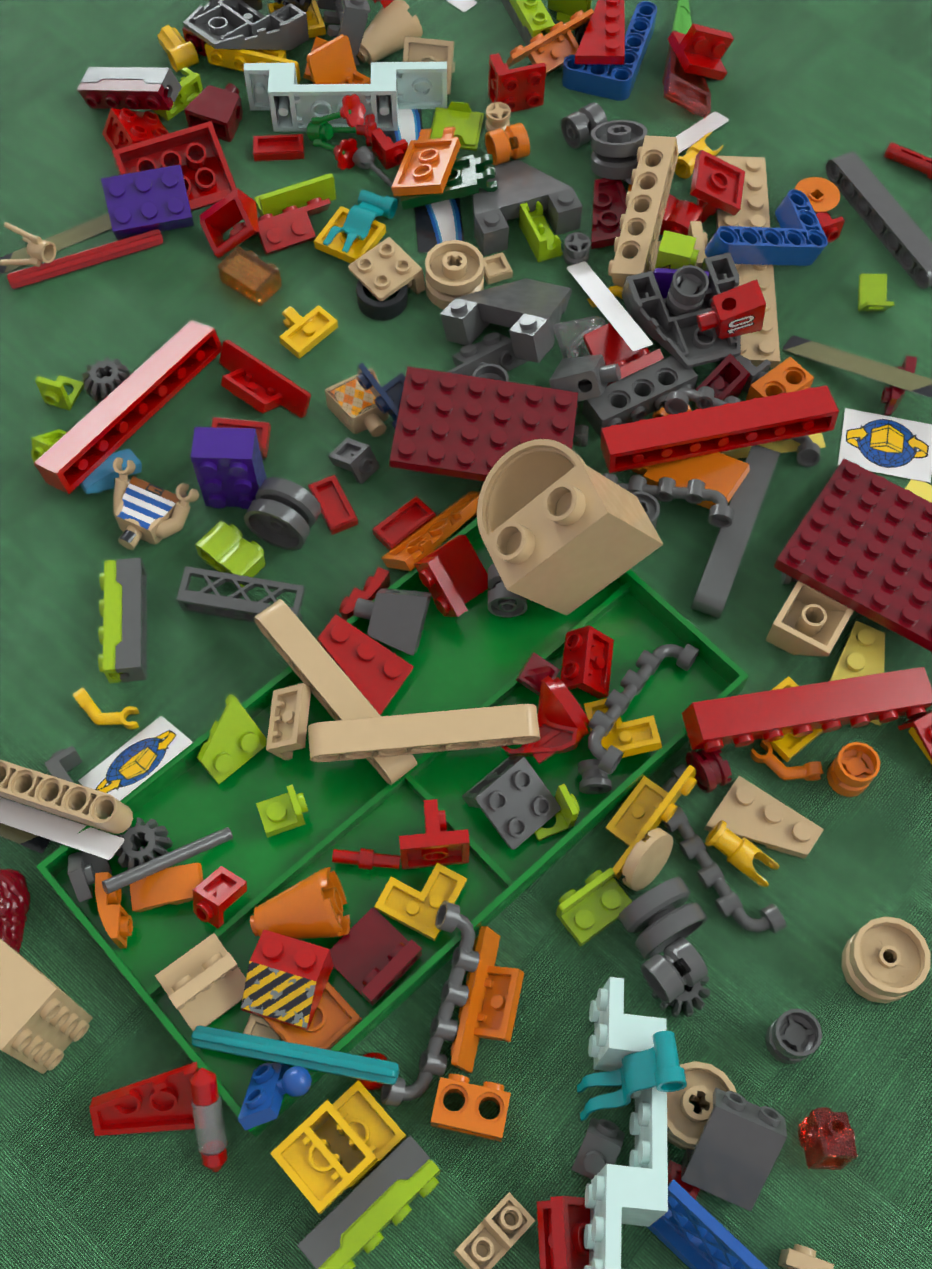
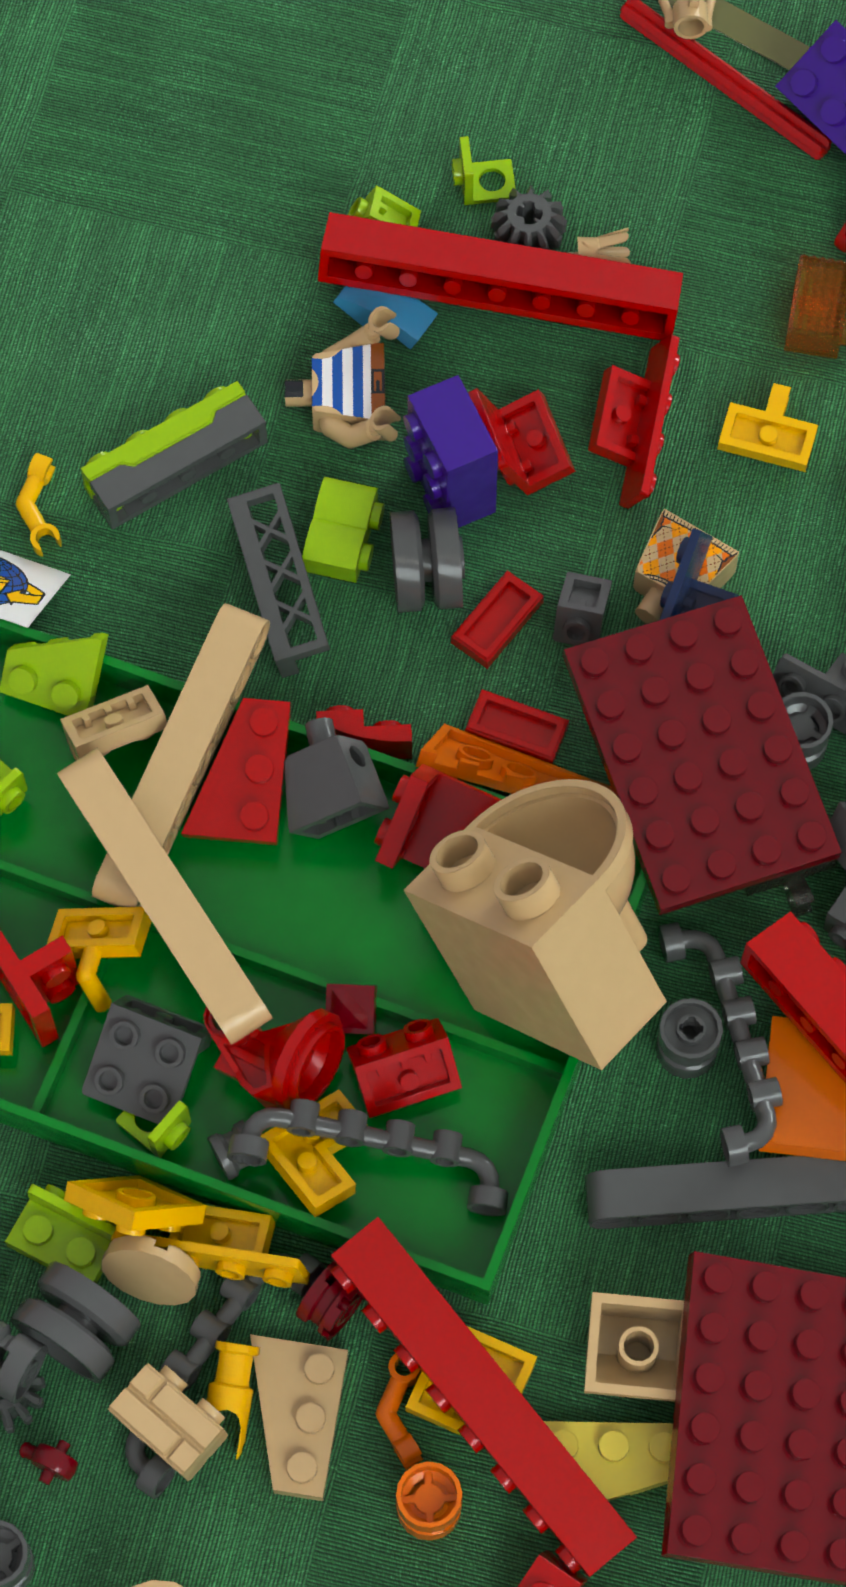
camera: 65 degrees right, 5 degrees up
none -> dark red piece [19,1439,78,1486]
none -> yellow plate [47,907,152,1012]
none -> yellow plate [64,1175,206,1236]
none -> tan brick [108,1363,228,1481]
none -> tan piece [569,228,631,264]

